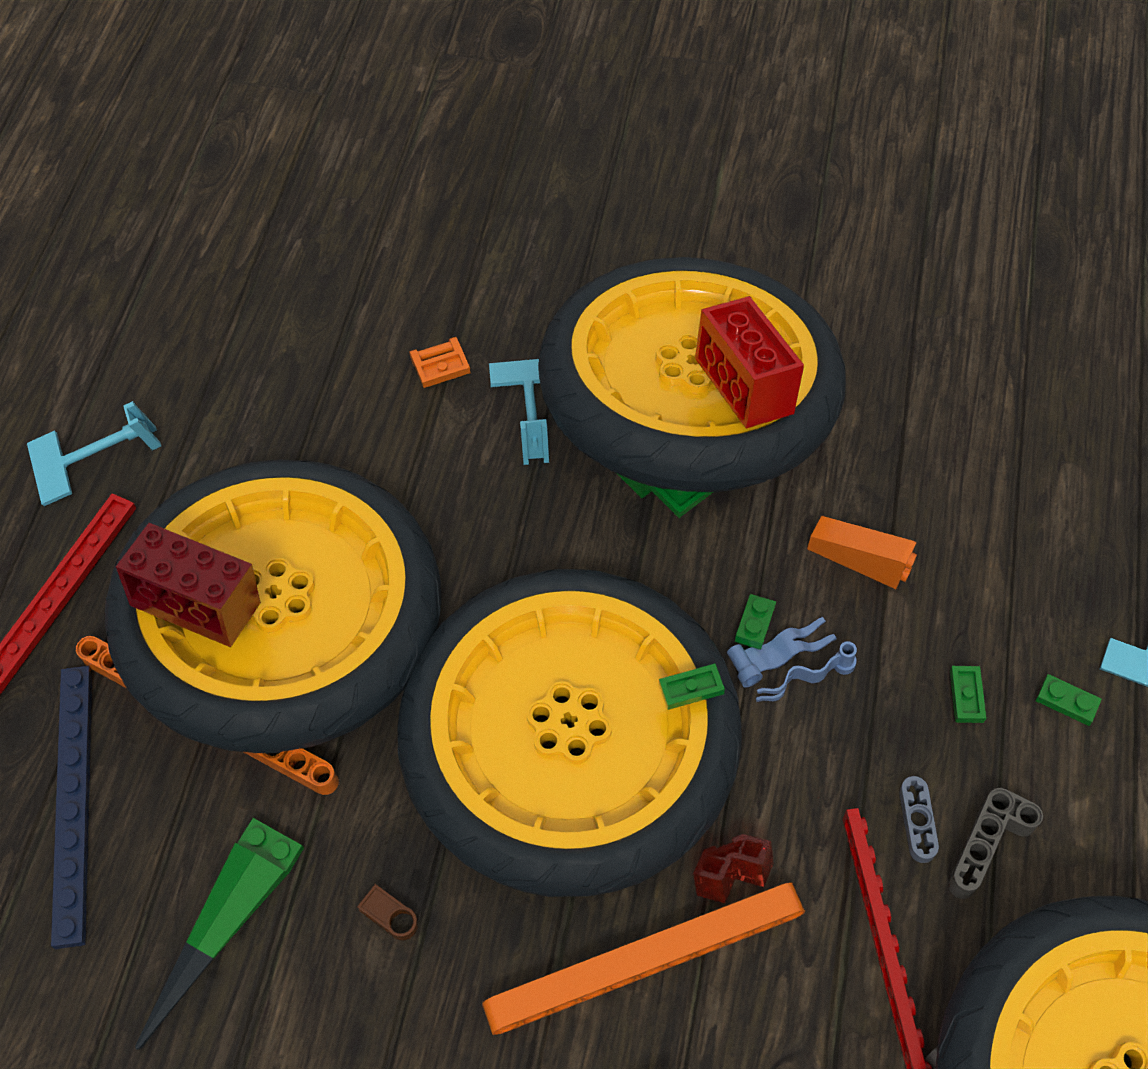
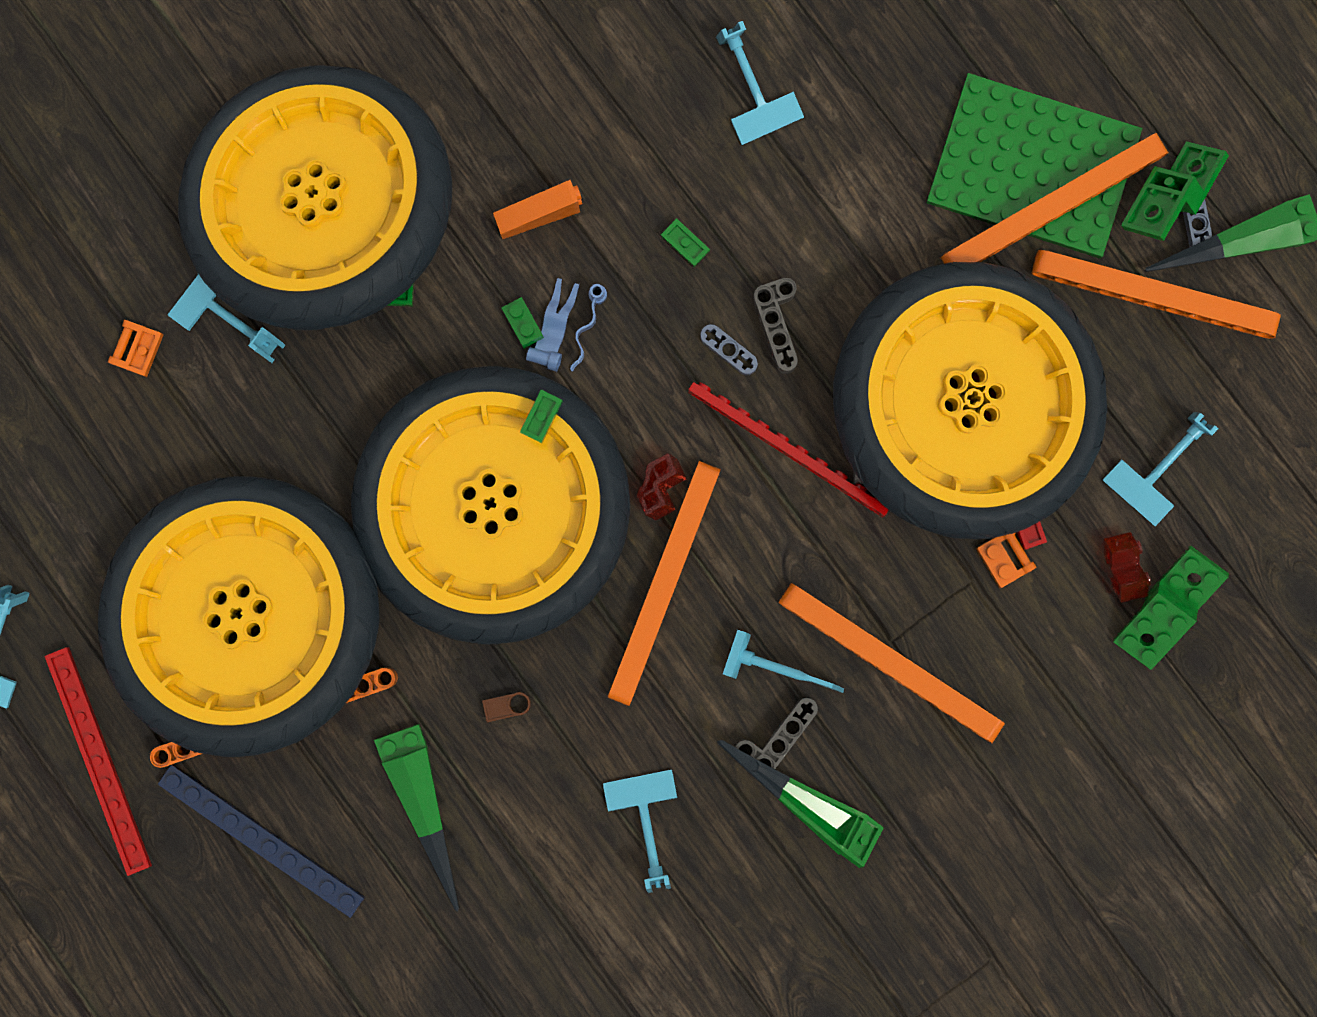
camera: 50 degrees left, 25 degrees up
dark red brick [116,523,261,647] -> none
red brick [695,296,804,429] -> none
green plate [1035,674,1102,726] -> none

